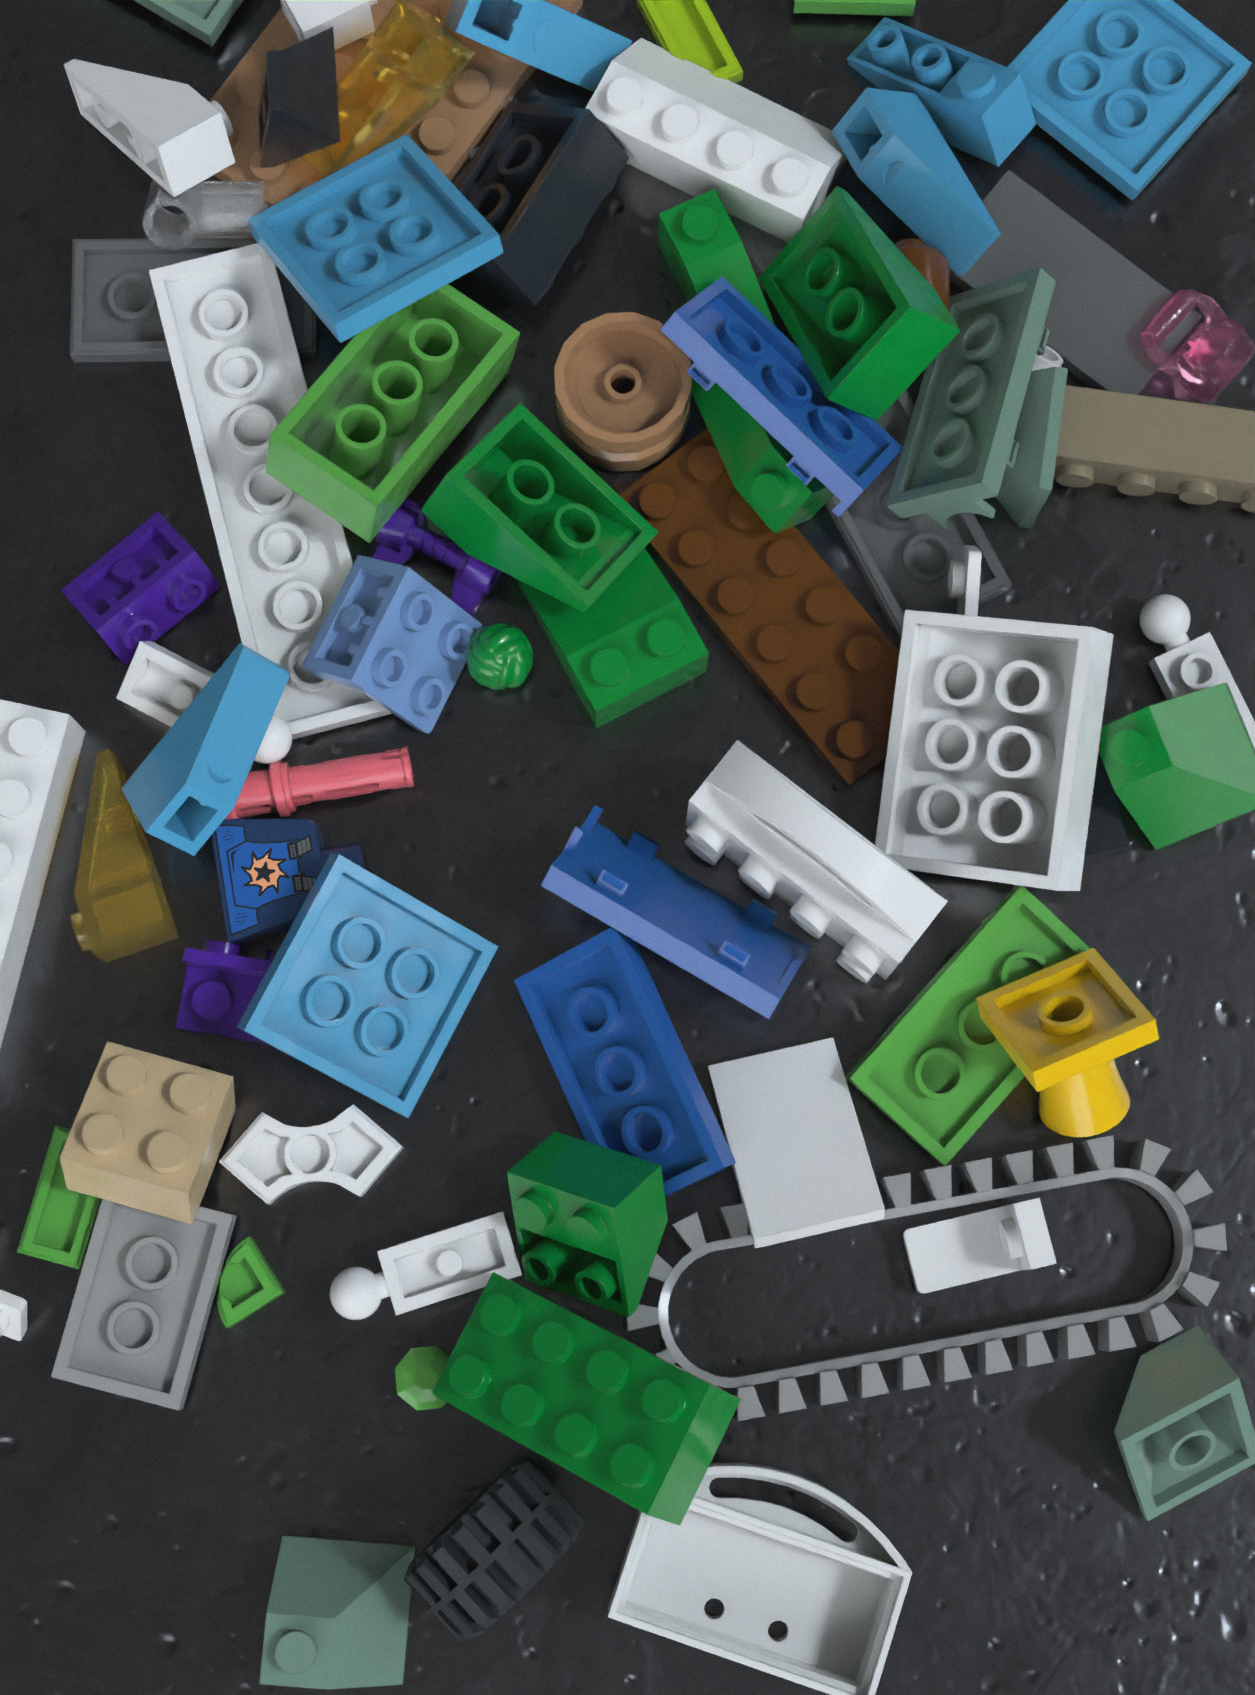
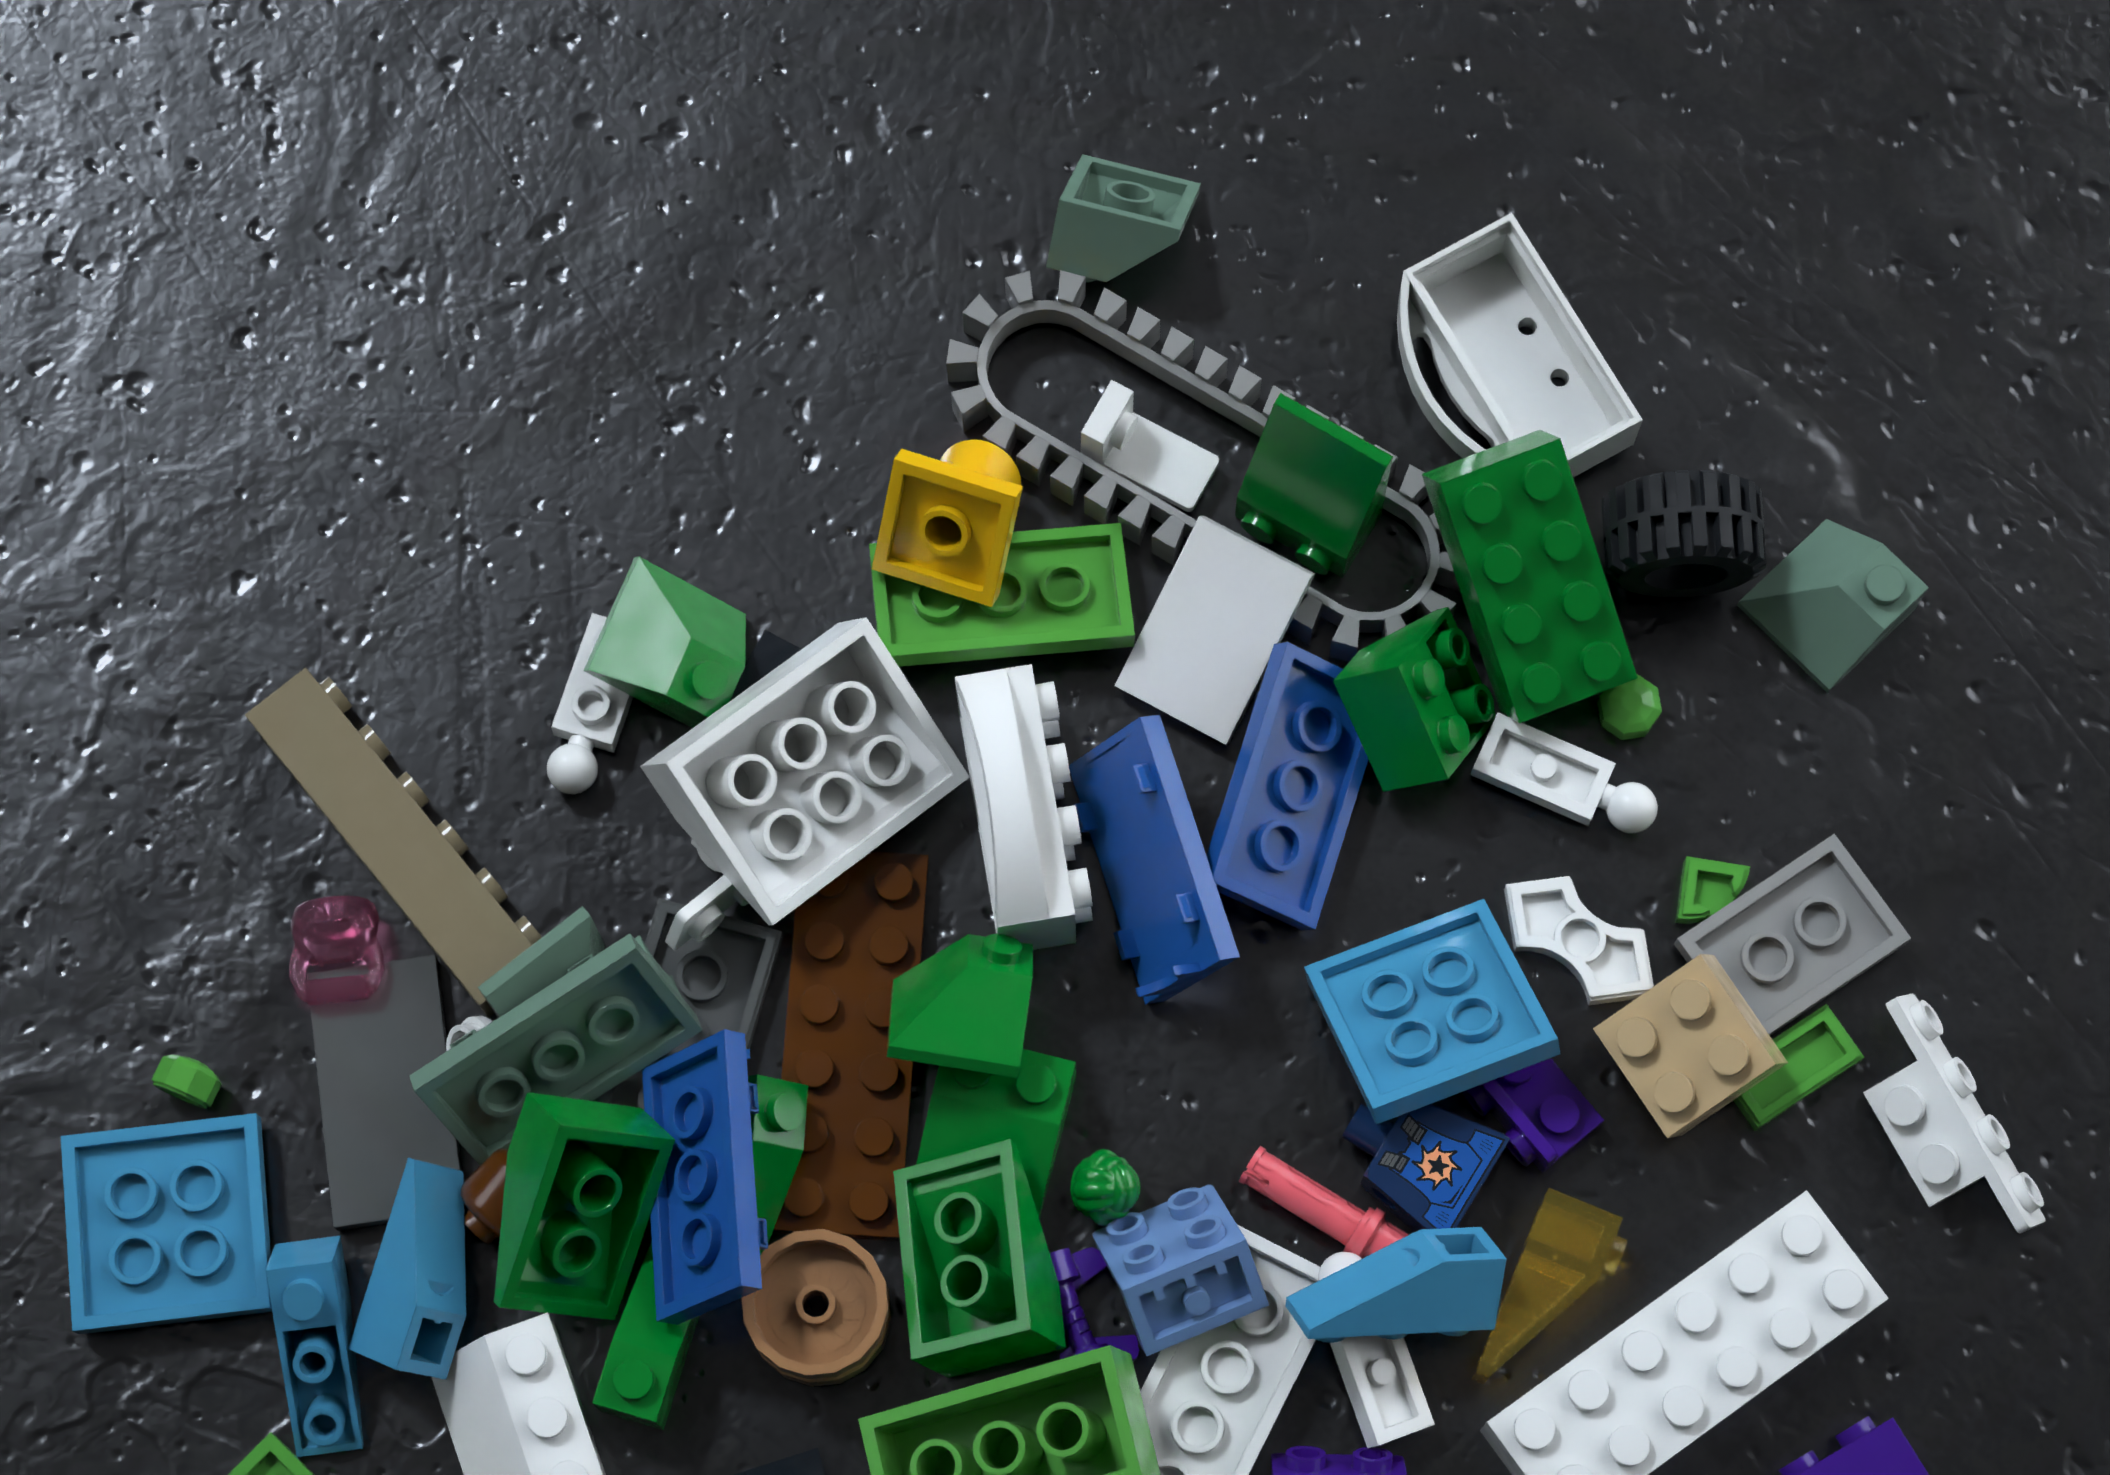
camera: 135 degrees left, 5 degrees down
none -> bright green tile [152,1055,221,1109]
none -> green slope [887,934,1033,1078]
none -> green slope [1235,393,1393,578]

